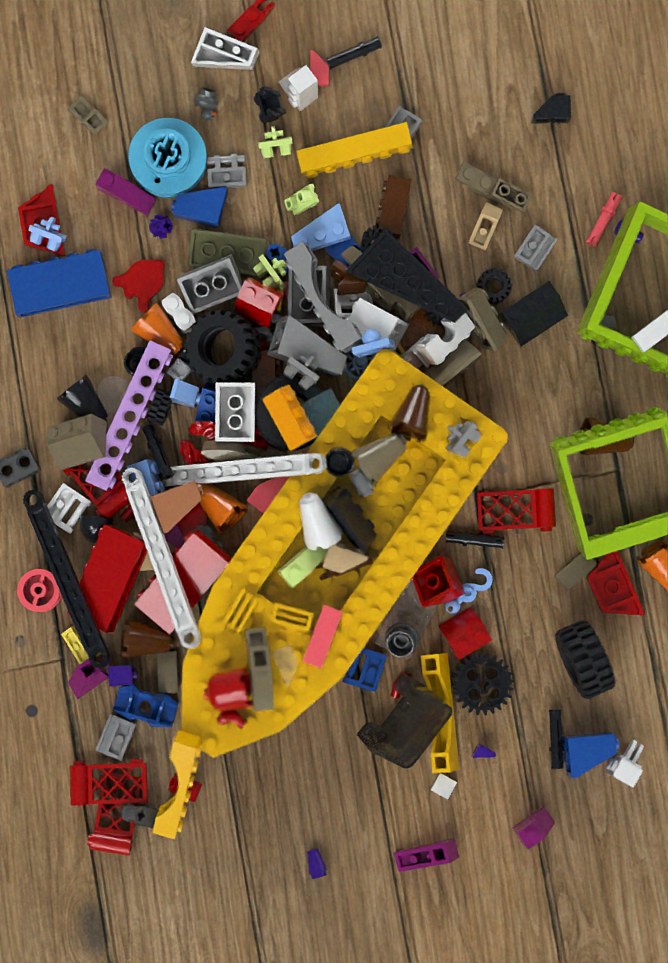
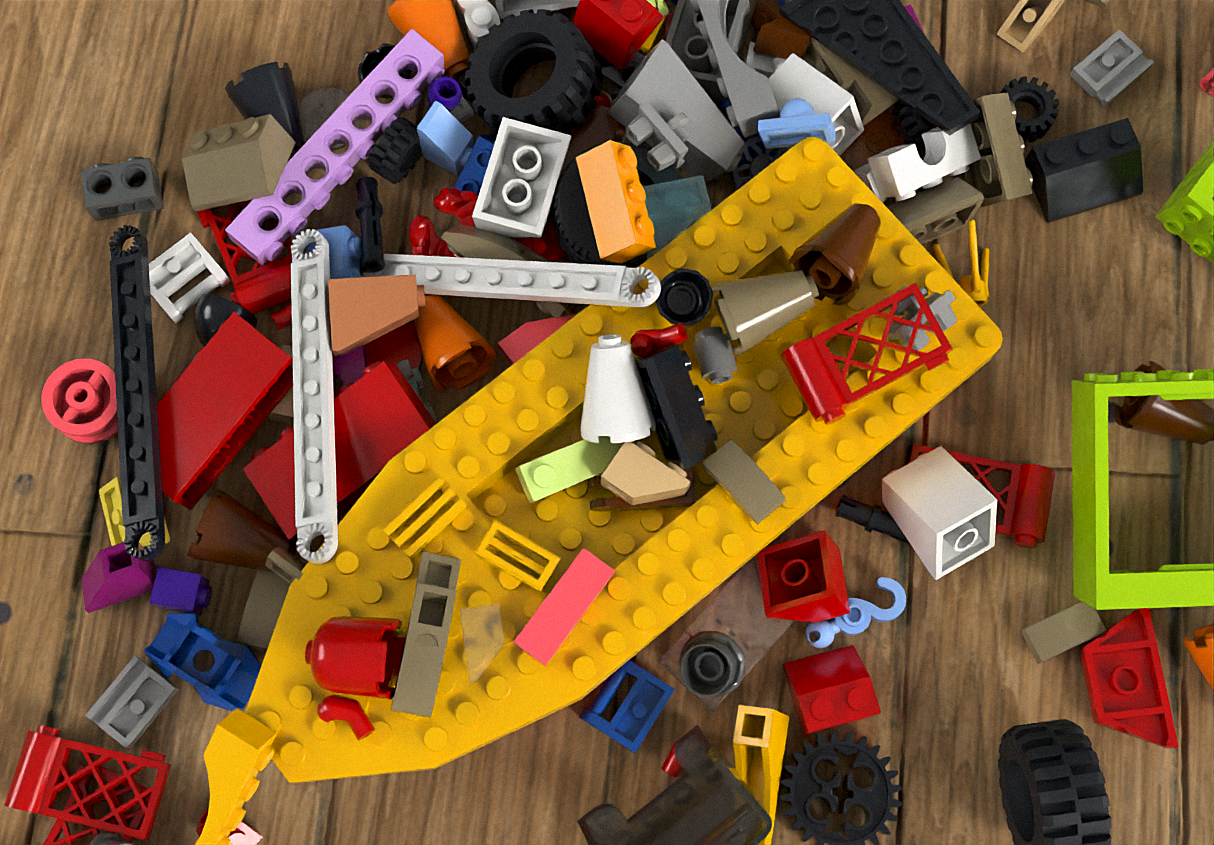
camera: 15 degrees right, 10 degrees down
none -> dark tan slope [265,546,306,584]
none -> dark purple cone [428,77,462,112]
none -> red arm [630,323,687,357]
none -> dark tan slope [702,439,786,525]
none -> red piece [781,283,953,425]
none -> white slope [882,446,997,580]
none -> yellow plant [933,219,989,306]

